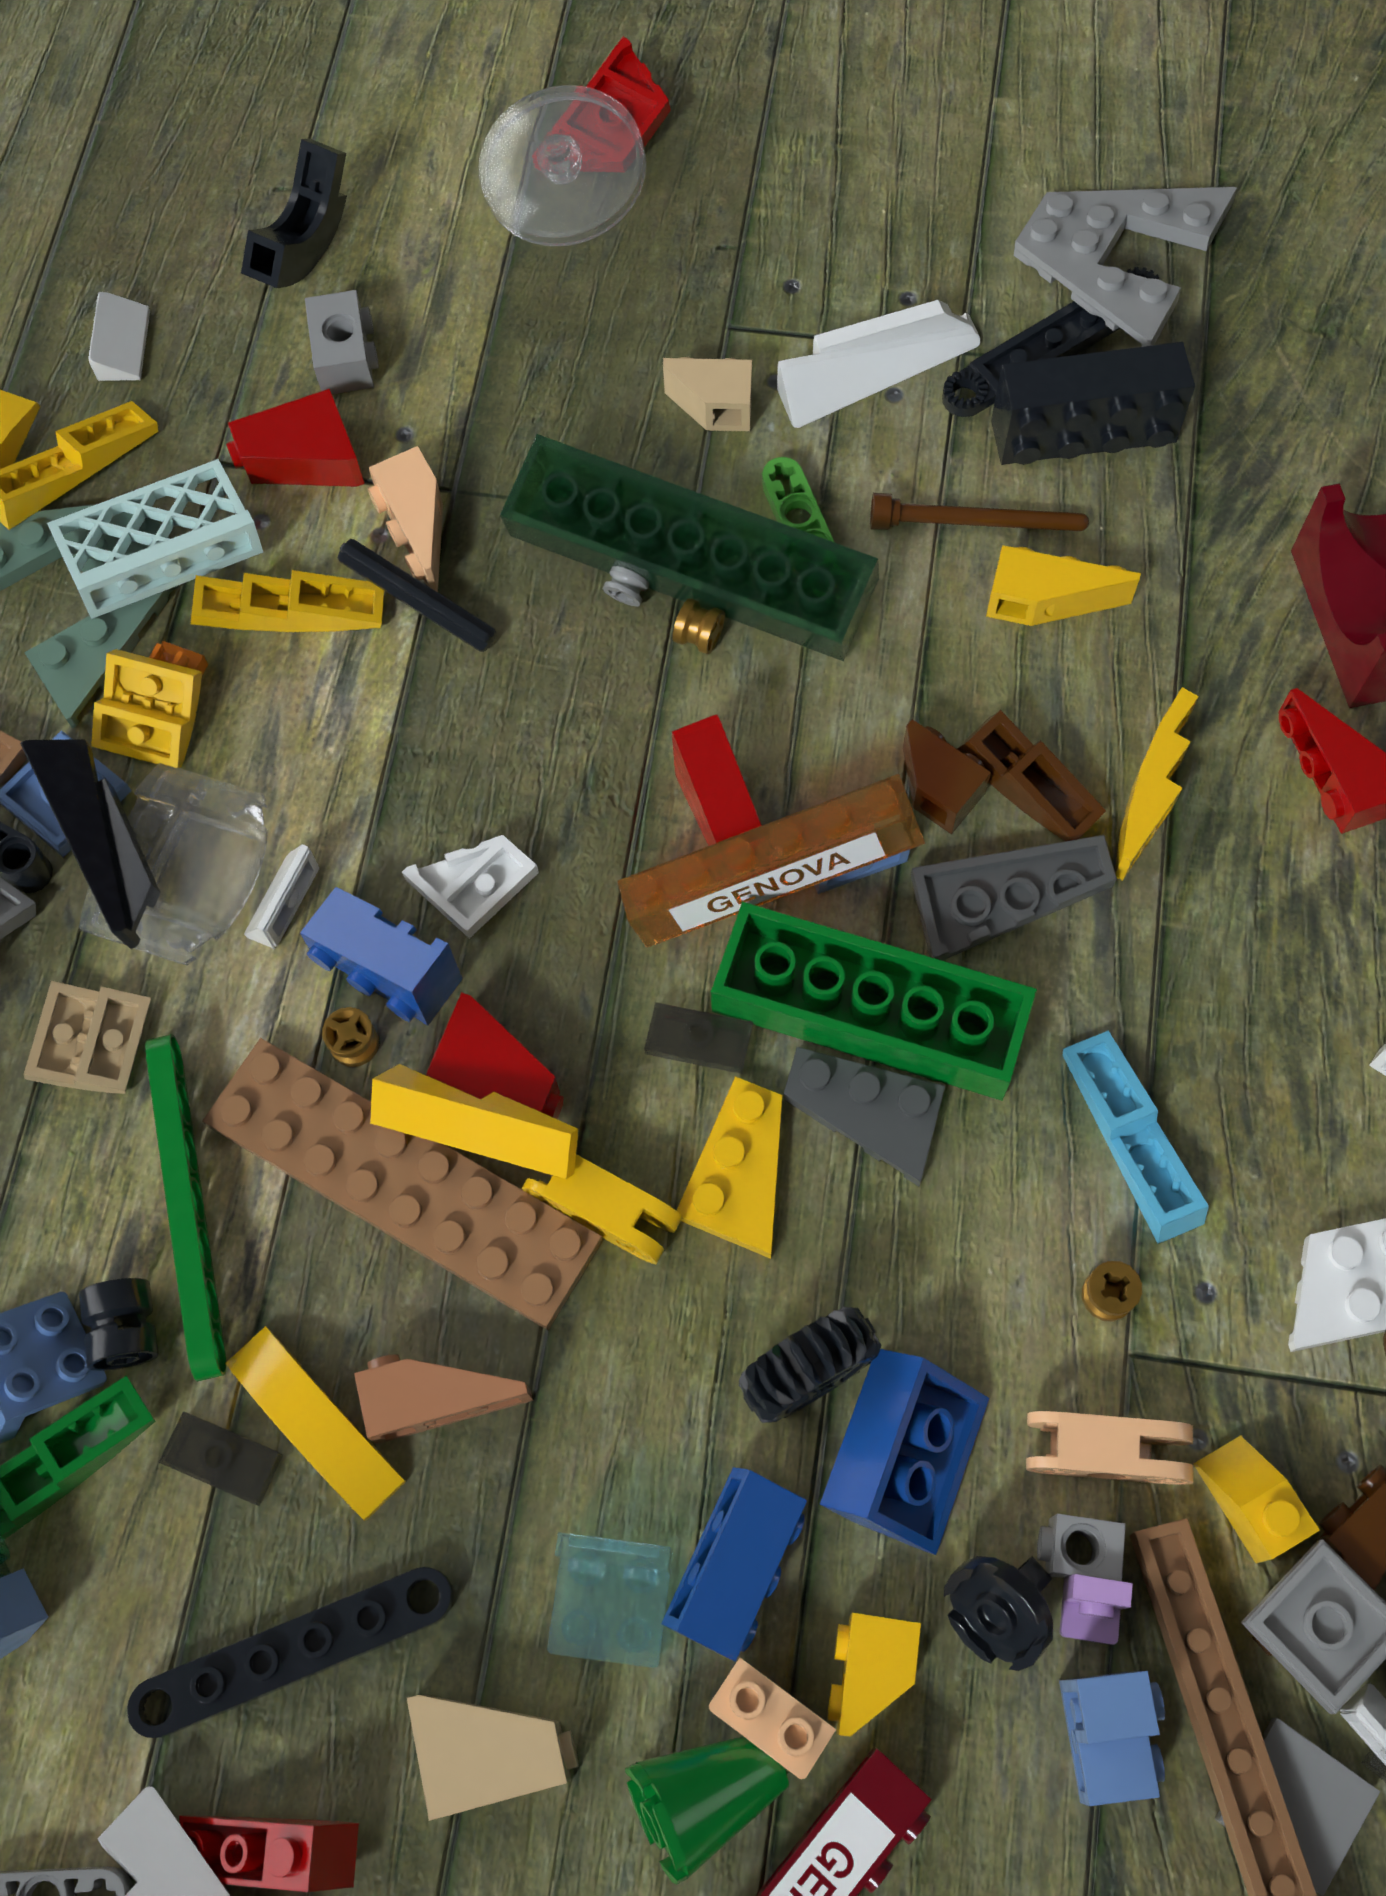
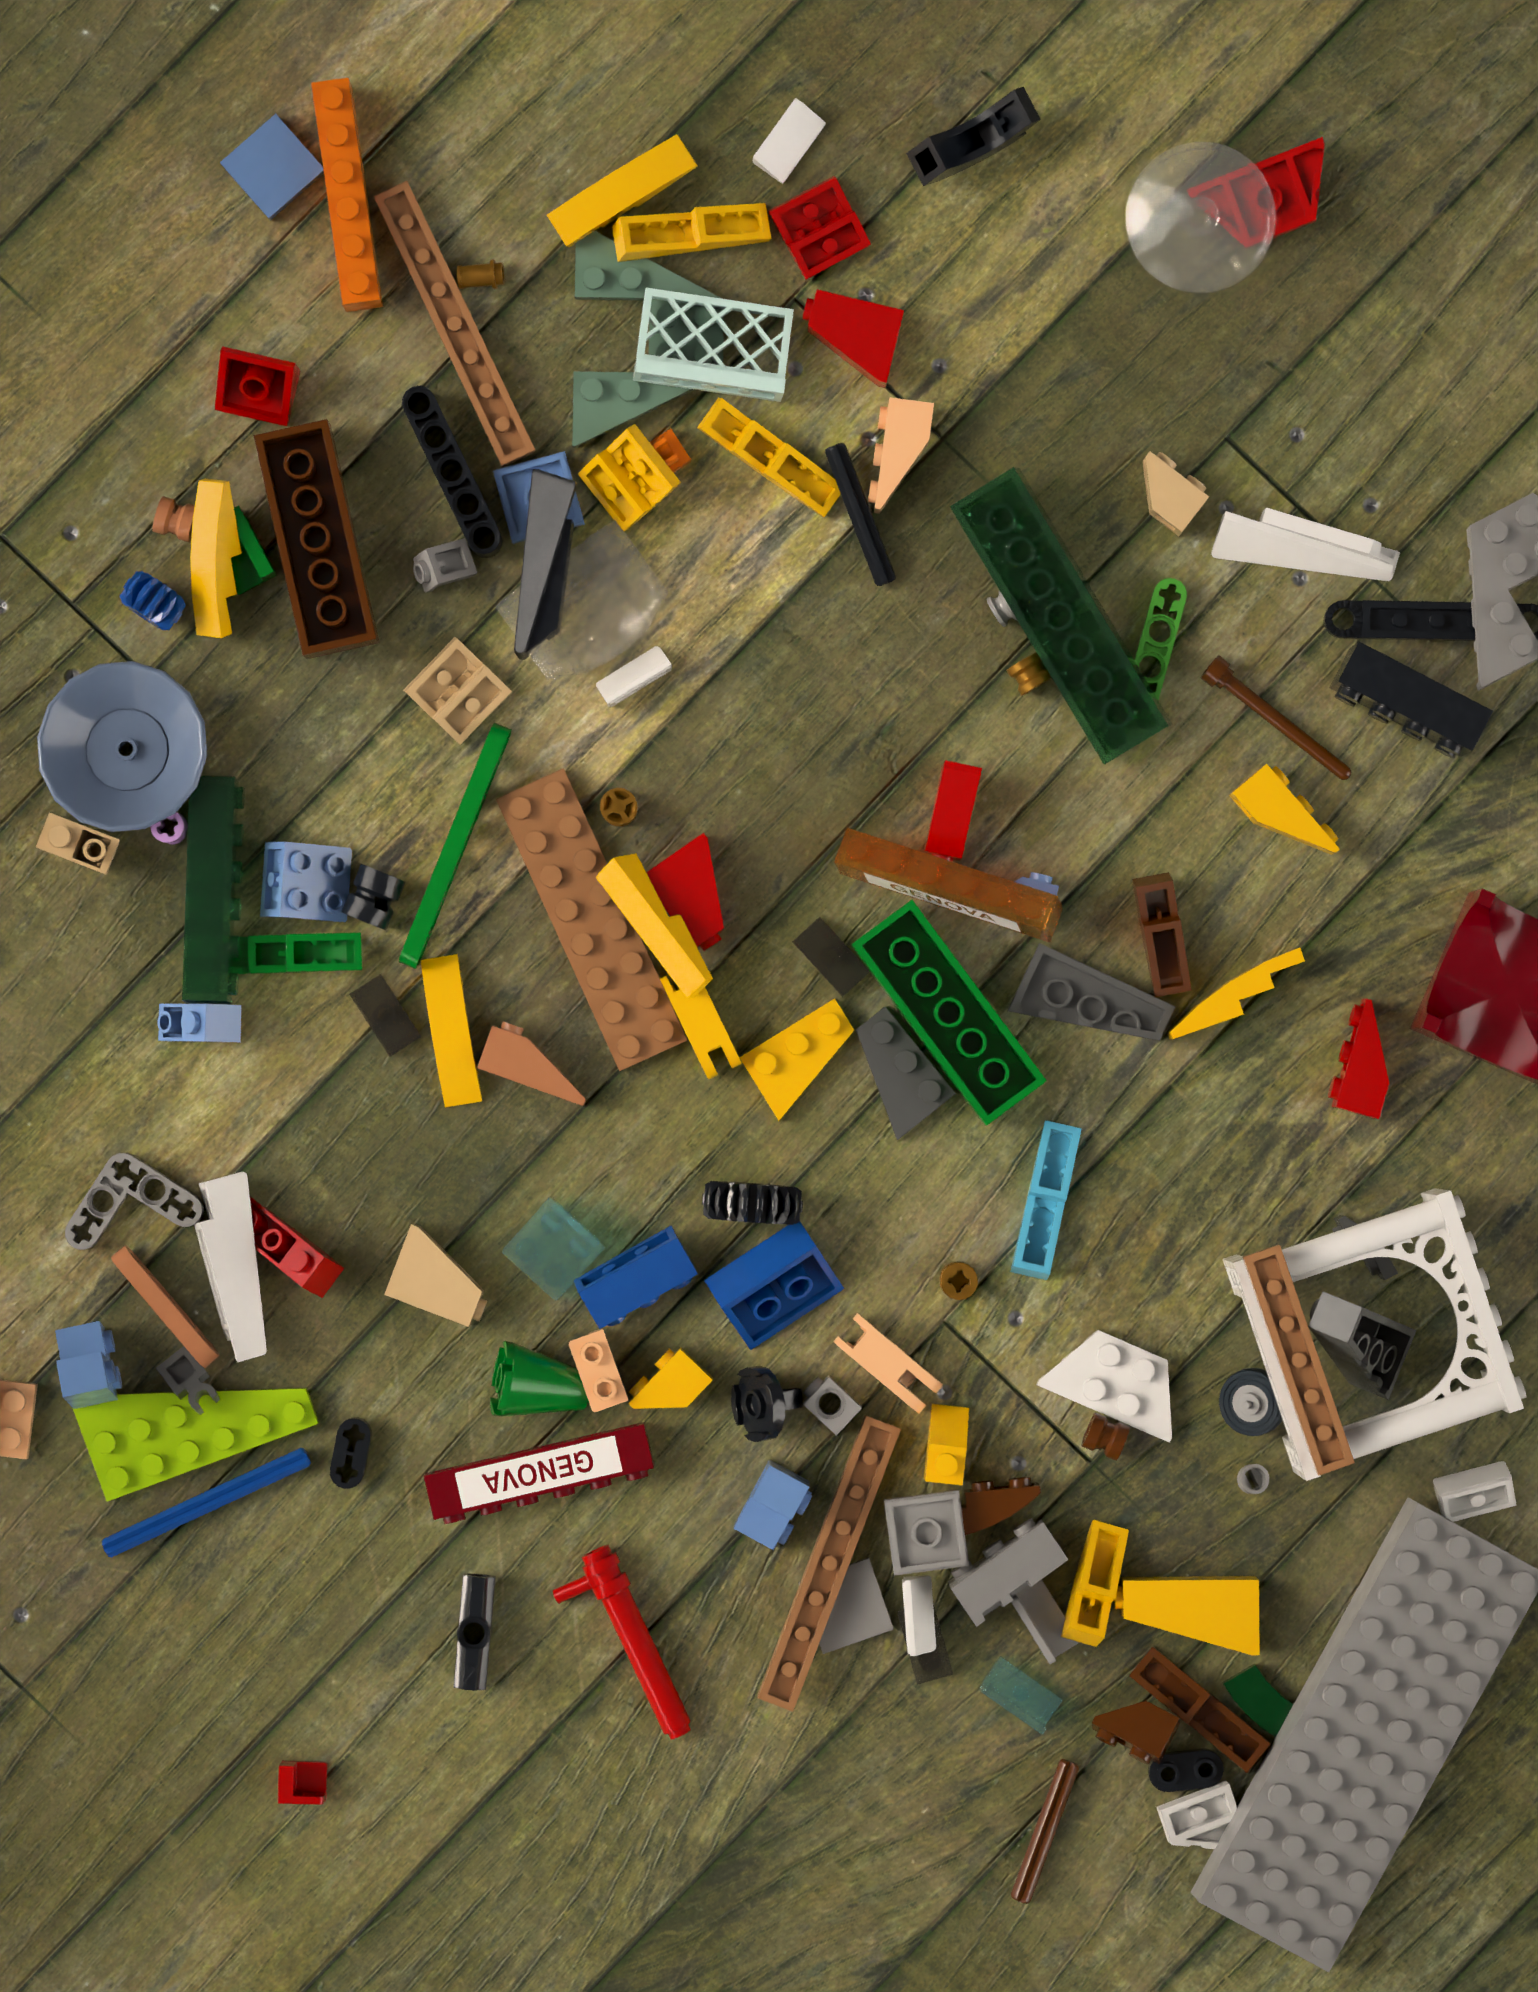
camera: 25 degrees right, 20 degrees up
black plate [127,1567,454,1738] -> none
wedge [300,887,462,1026] -> none
light grey brick [305,290,379,394] -> none
white wing [402,835,539,939] -> none
reddish brown slope [903,719,991,835] -> none
lavender bracket [1060,1574,1133,1645] -> none
none -> red slope [768,176,871,280]

